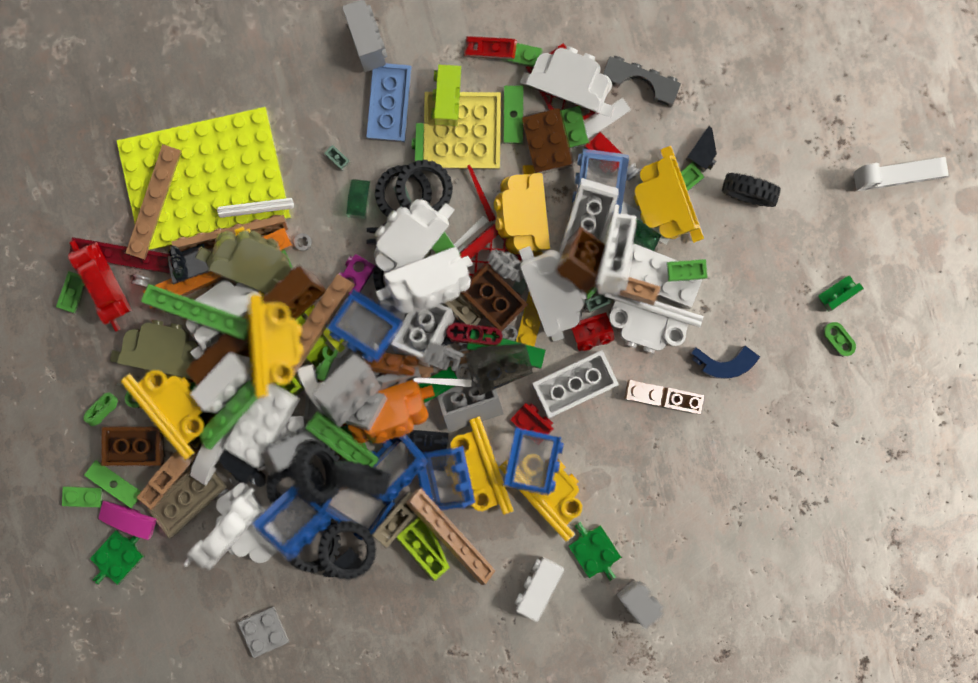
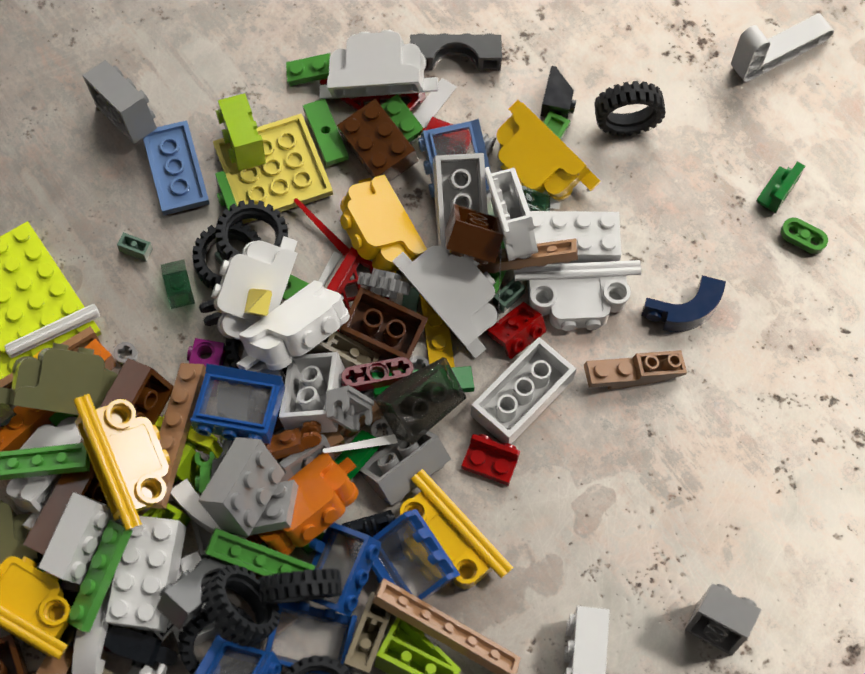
camera: 20 degrees left, 20 degrees down
red plate [464,36,517,59] -> none
yellow brick [499,454,583,542] -> none
window [503,427,564,496] -> none
green plate [569,522,622,581] -> none
bright green plate [667,259,707,282] -> none
none -> light yellow slope [244,289,272,317]

